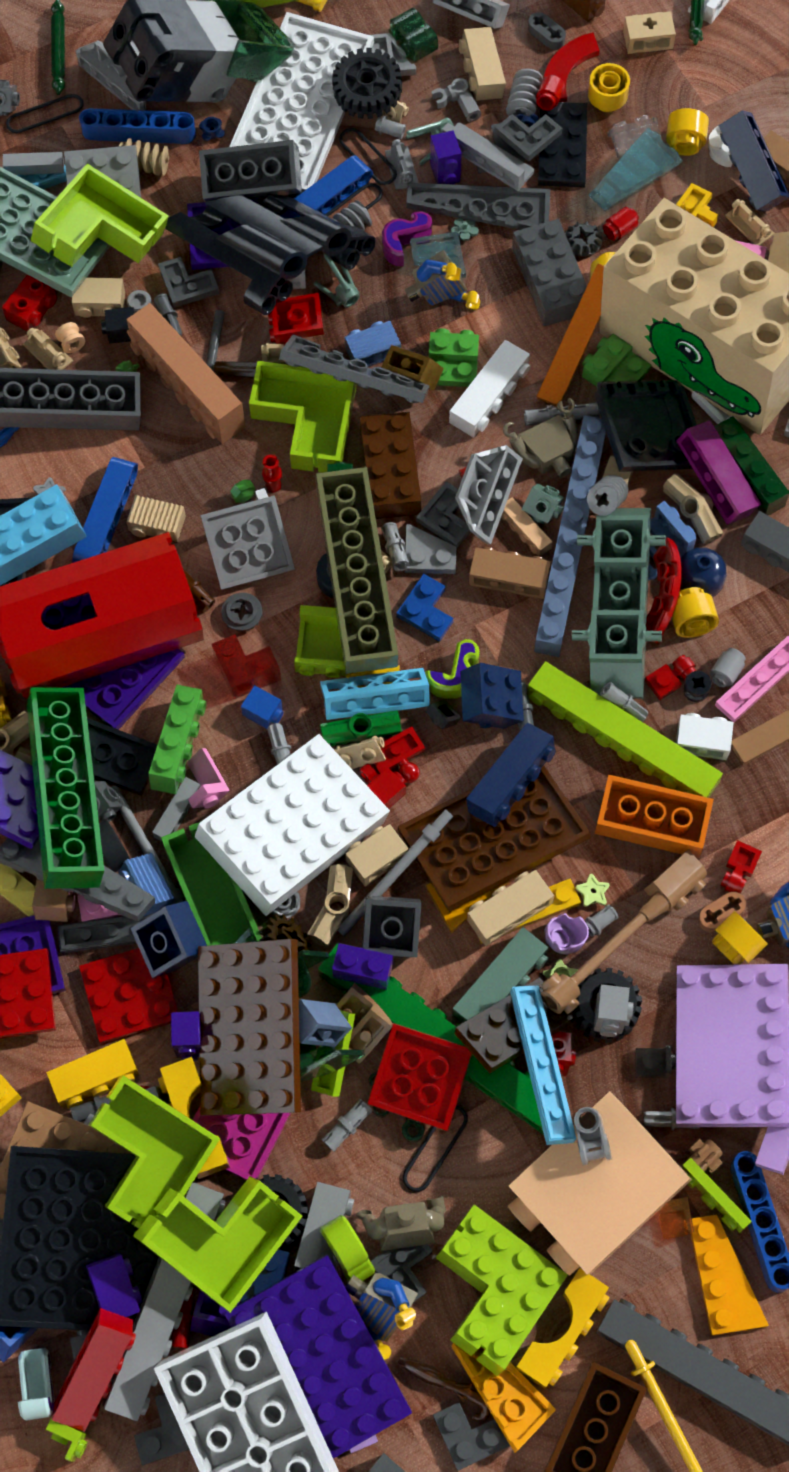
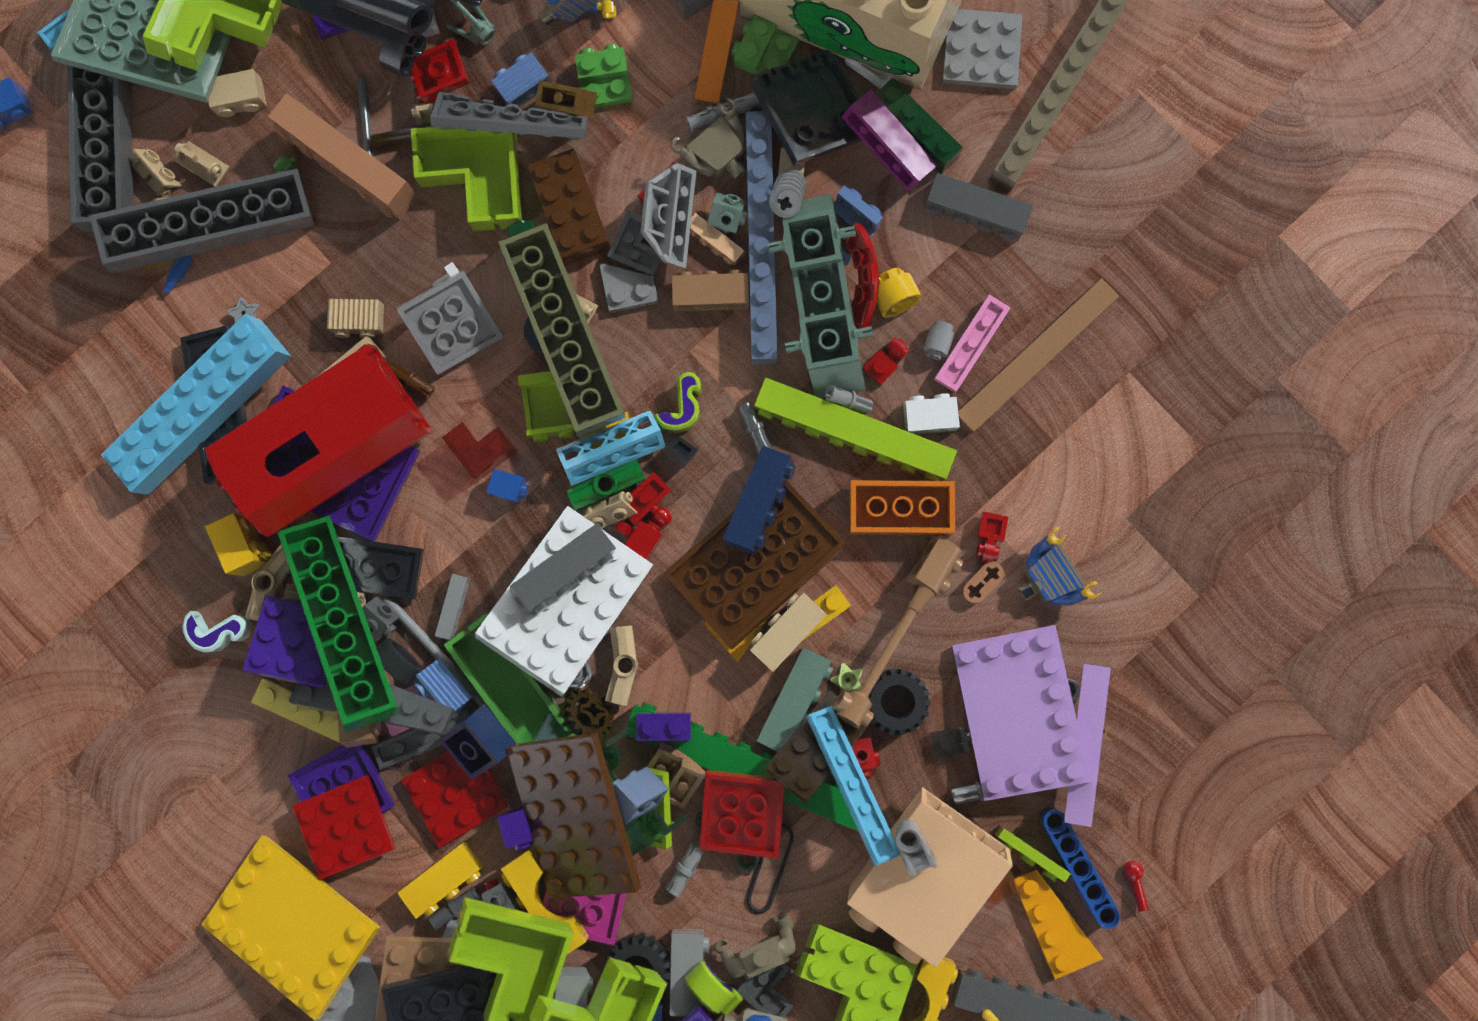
camera: 10 degrees left, 15 degrees up
red brick [2,274,57,332] -> none
light nougat wheel [55,322,86,353] -> none
blue beam [72,457,138,563] -> none
black brick [101,307,135,344] -> none
light grey tile [127,290,152,313] -> none
bright green brick [149,684,206,794] -> none
dark grey axle [154,294,182,336] -> none
dark grey plate [158,257,220,308] -> none
bright pink bracket [188,748,230,809] -> none
dark grey gear [221,593,262,632] -> none
bright green tile [230,480,256,503] -> none
red pin [262,454,282,493] -> none
light grey axle [267,723,291,765] -> none
light grey bar [337,809,453,936] -> none
tan brick [346,824,409,886] -> none
dark grey brick [362,895,422,958] -> none
light grey pin [381,522,410,571] -> none
blue plate [396,574,454,642] -> none
white brick [449,340,531,438] -> none
dark blue brick [460,663,524,729] -> none
lavender hair [544,913,589,955] -> none
yellowish green plate [575,874,610,907] -> none
light grey pin [585,904,619,937] -> none
light grey brick [594,984,633,1037] -> none
tan piece [663,474,723,544] -> none
dark blue cylinder [680,548,727,597] -> none
black wheel [683,671,712,702] -> none
medium nougat gear [688,1139,723,1174] -> none
yellow piece [712,911,768,965] -> none
none -> dark grey brick [510,523,616,615]

